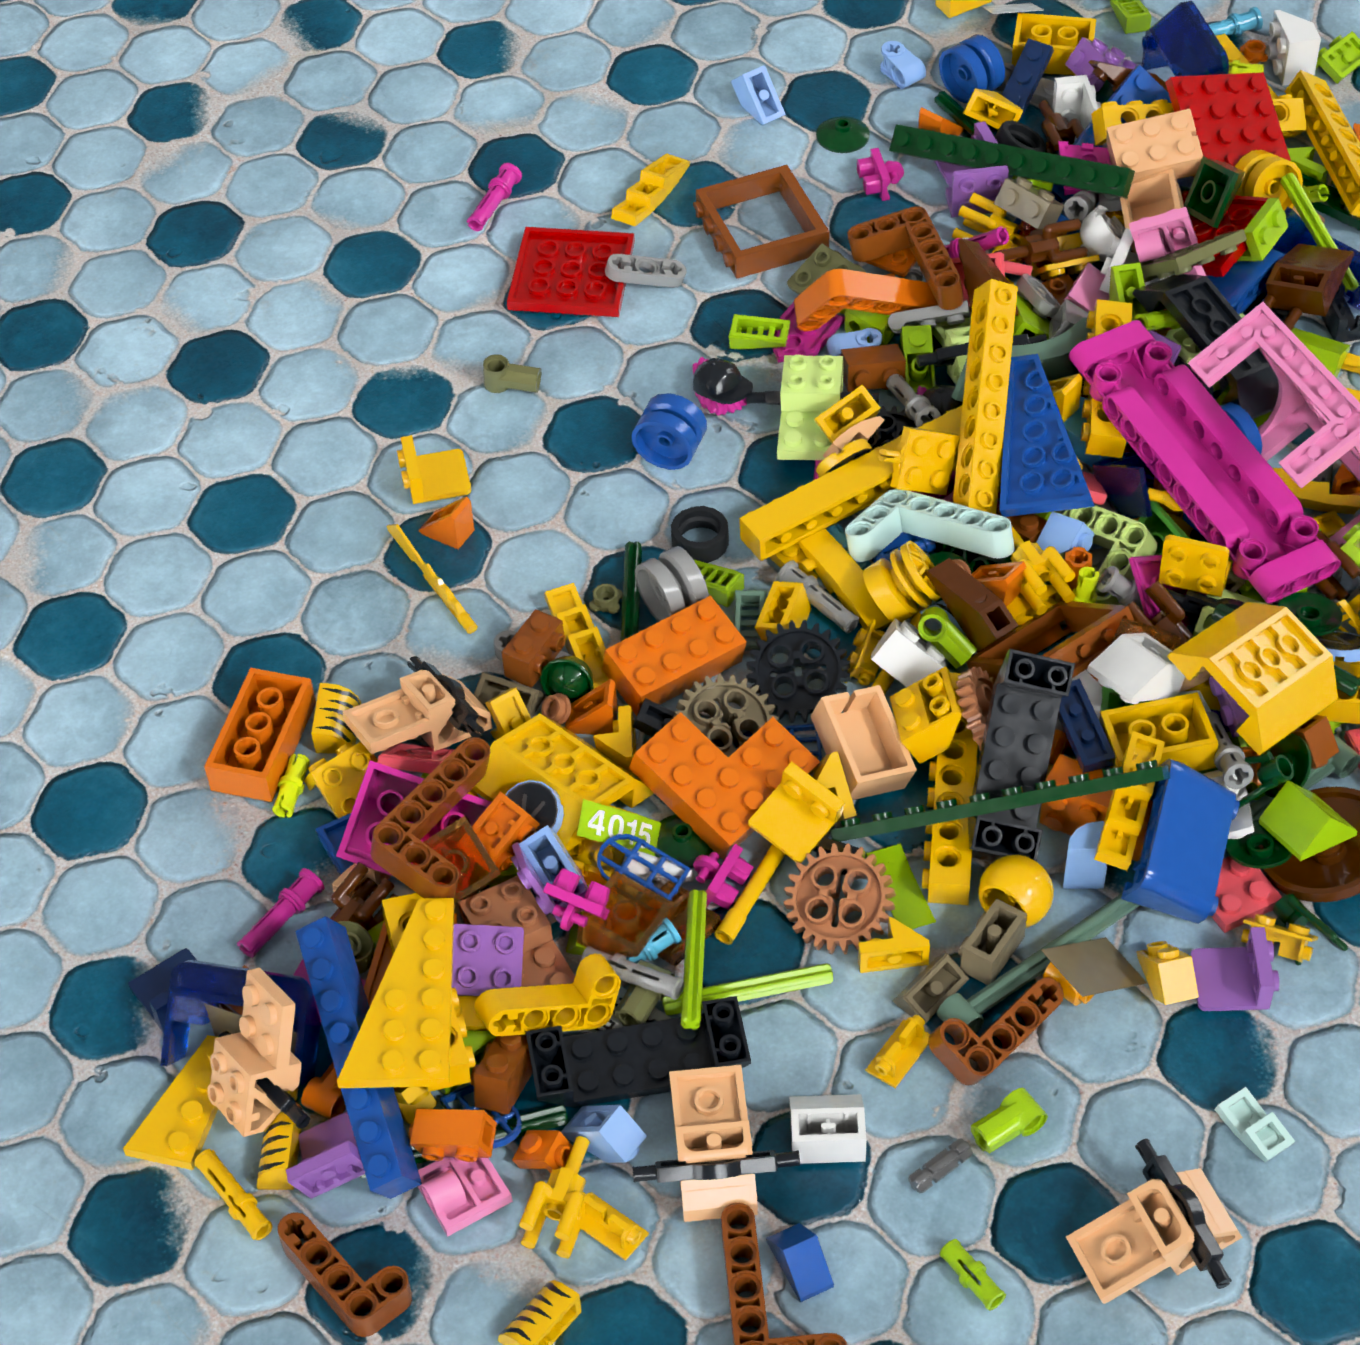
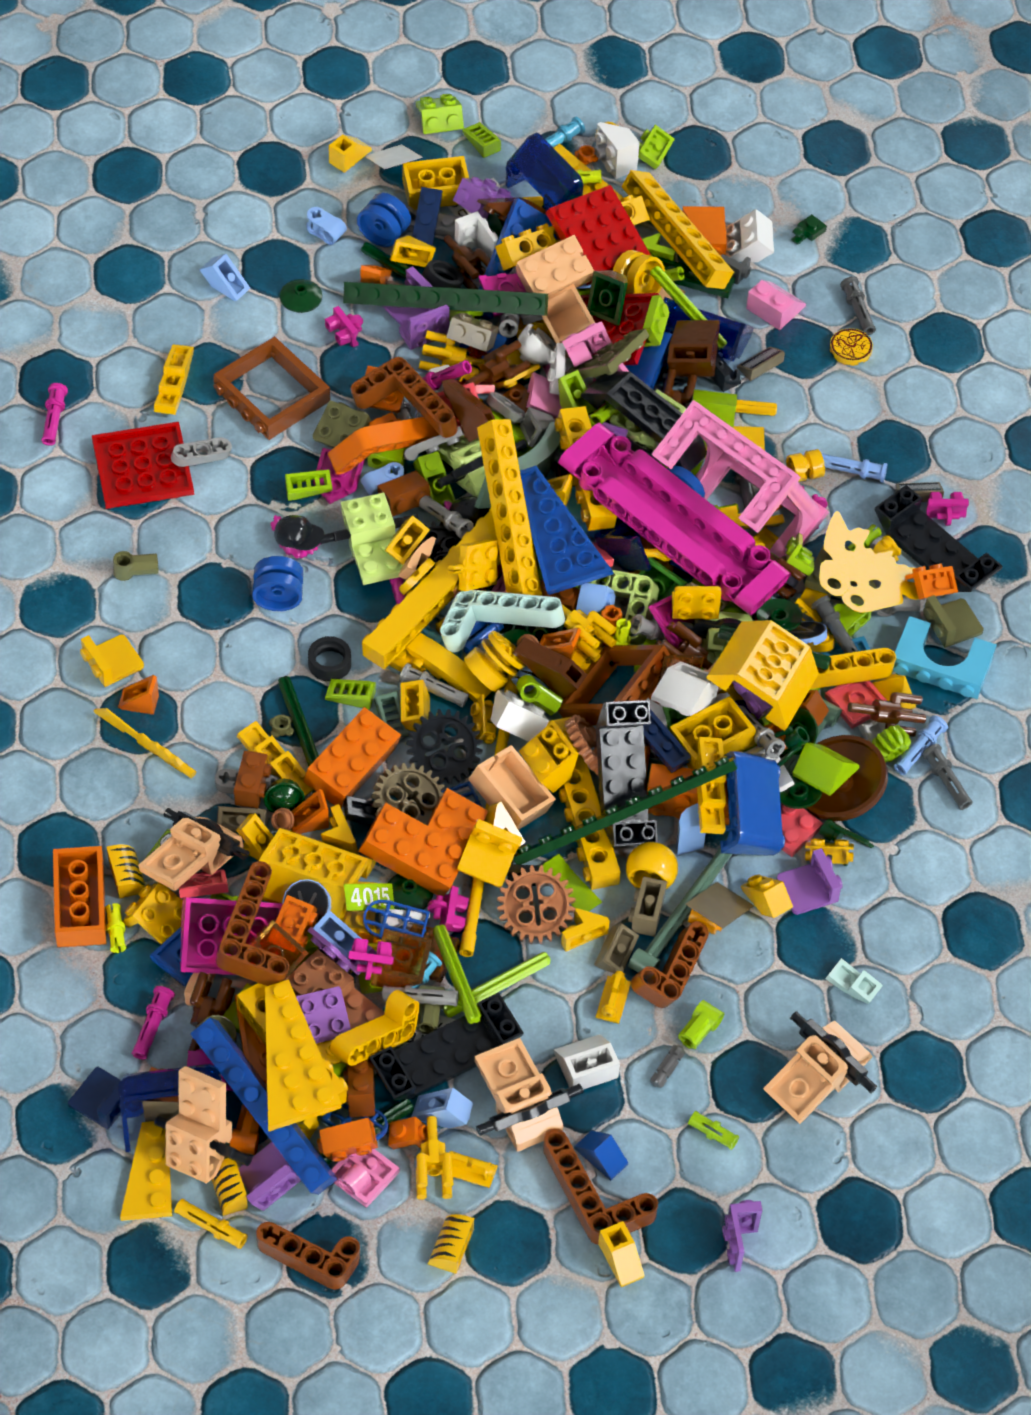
camera: 25 degrees left, 5 degrees up
light grey wheel [635,546,709,622] -> none

